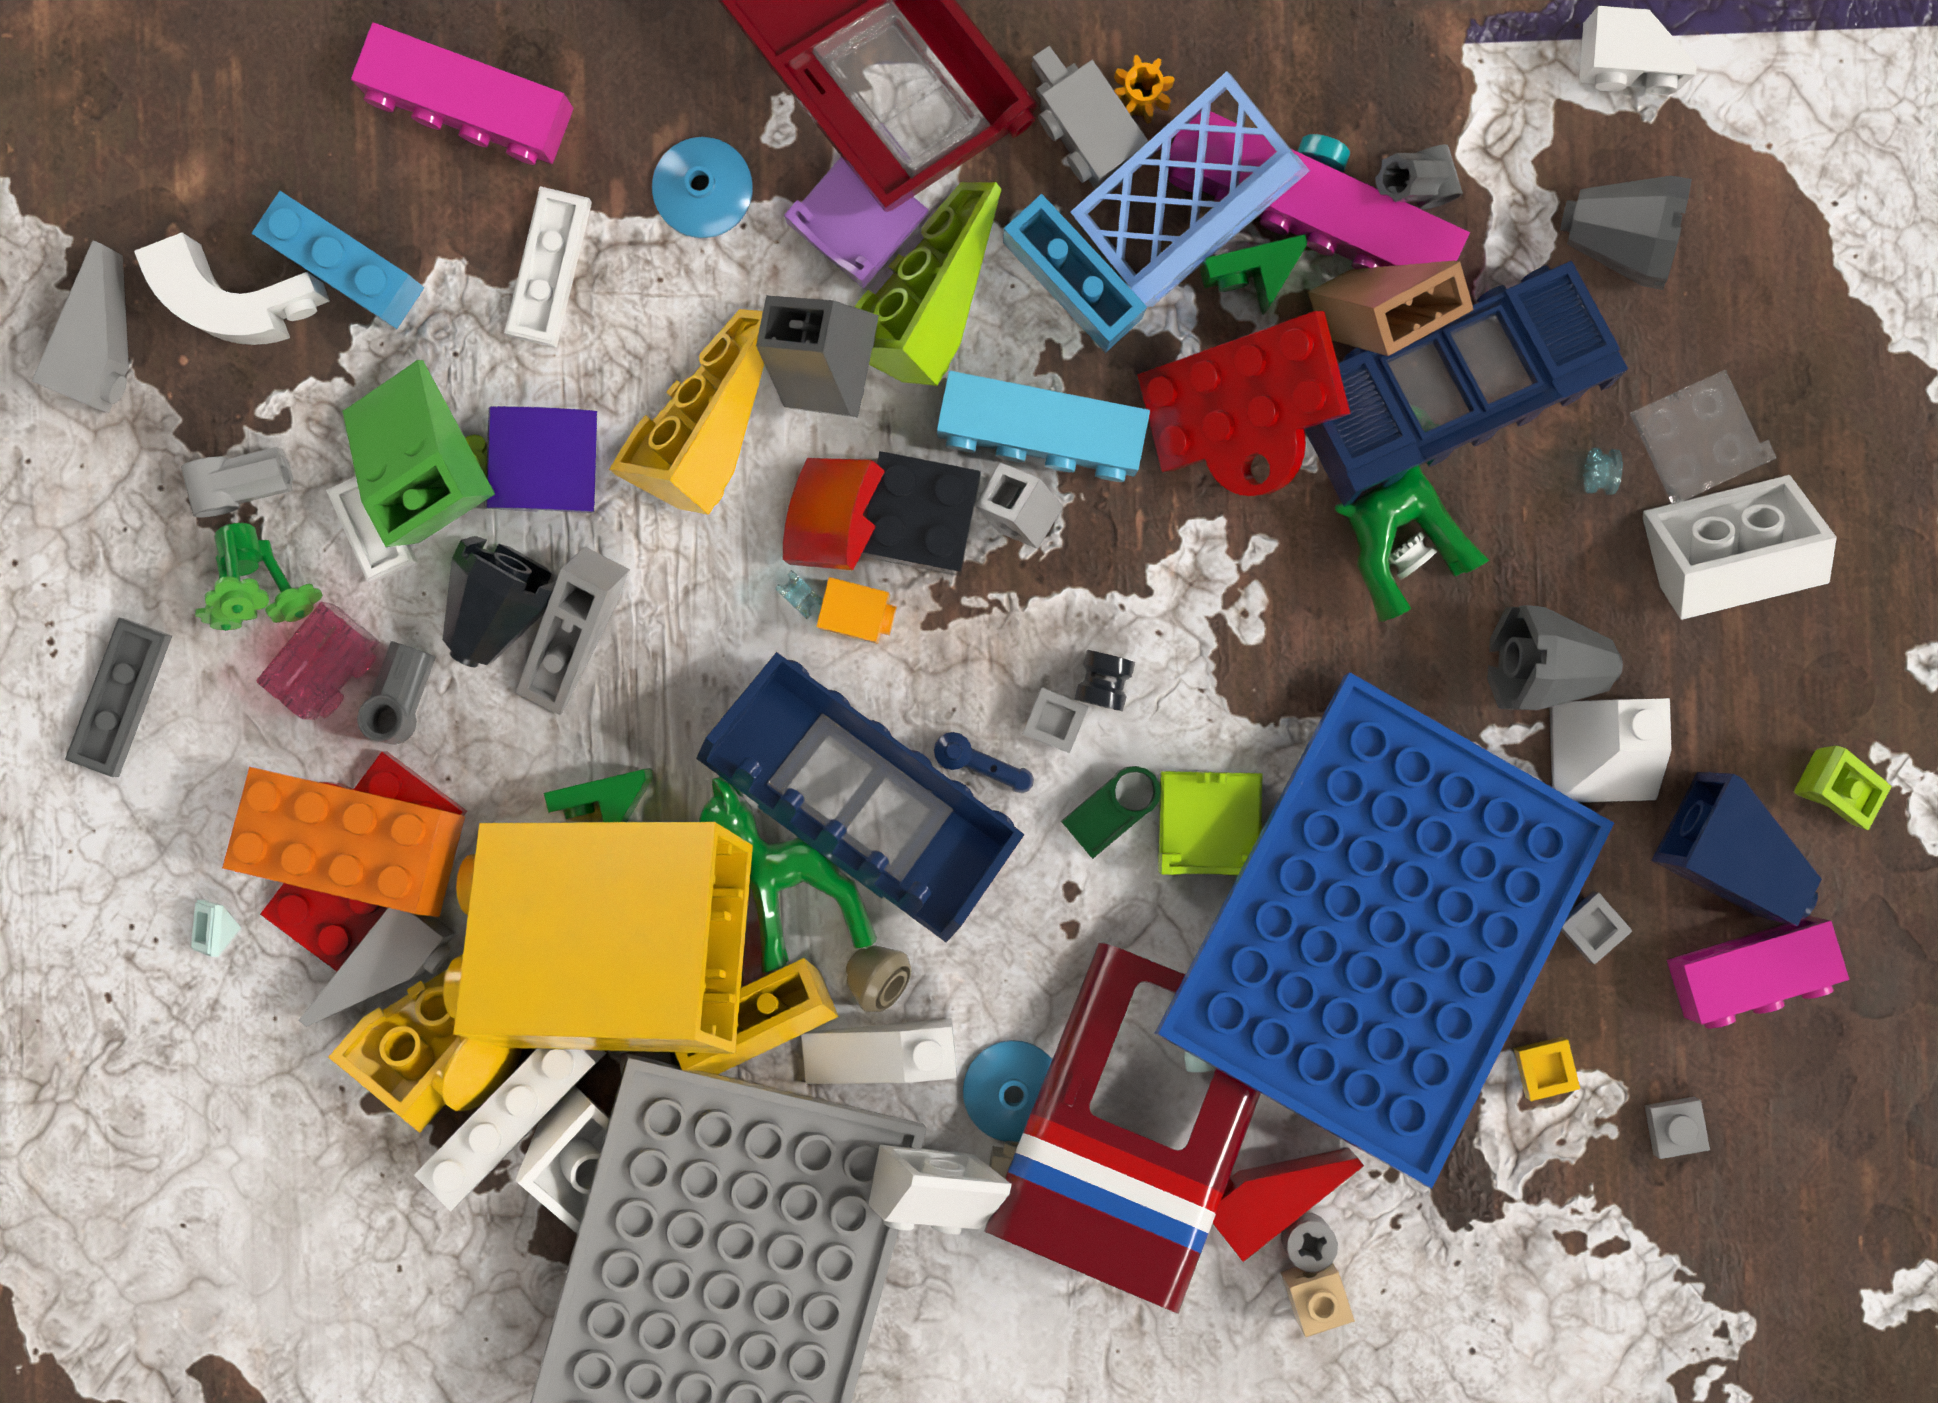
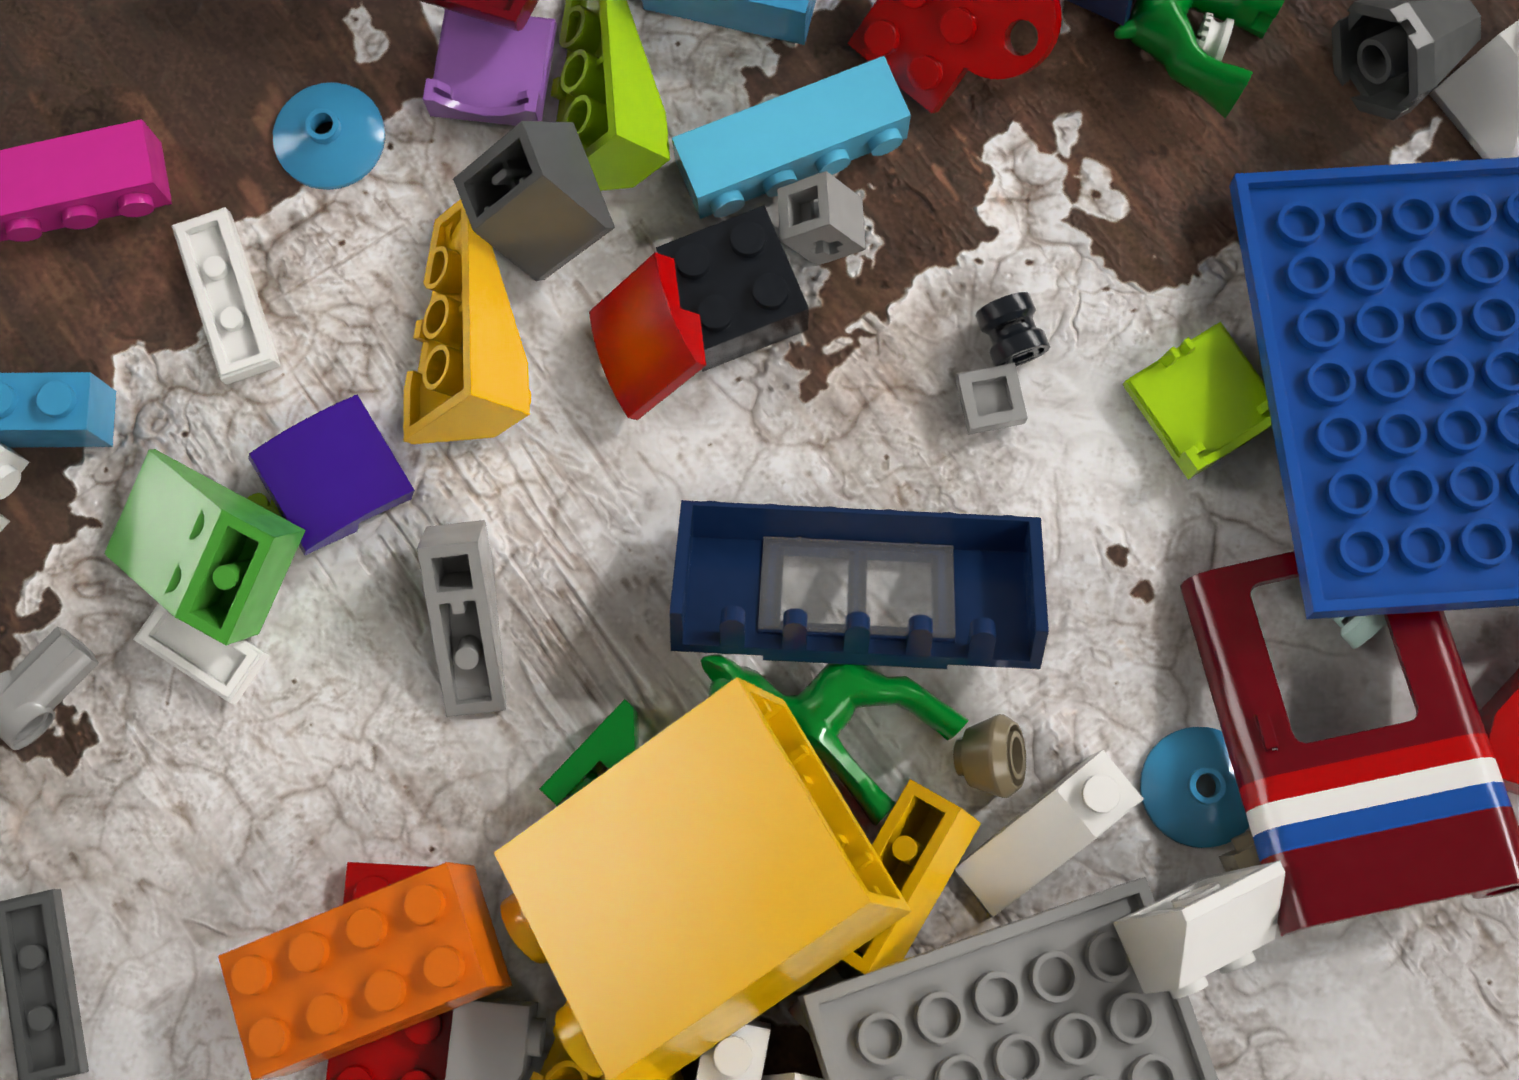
camera: 30 degrees left, 10 degrees down
plant [195,523,323,631] -> none
clear pink brick [256,601,380,720] -> none
dark grey piece [357,641,436,745] -> none
black cone [442,536,557,668] -> none
clear light blue bush [775,570,823,619] -> none
light orange brick [816,577,897,644] -> none
dark blue piece [934,732,1034,794] -> none
dark green piece [1061,766,1161,859] -> none

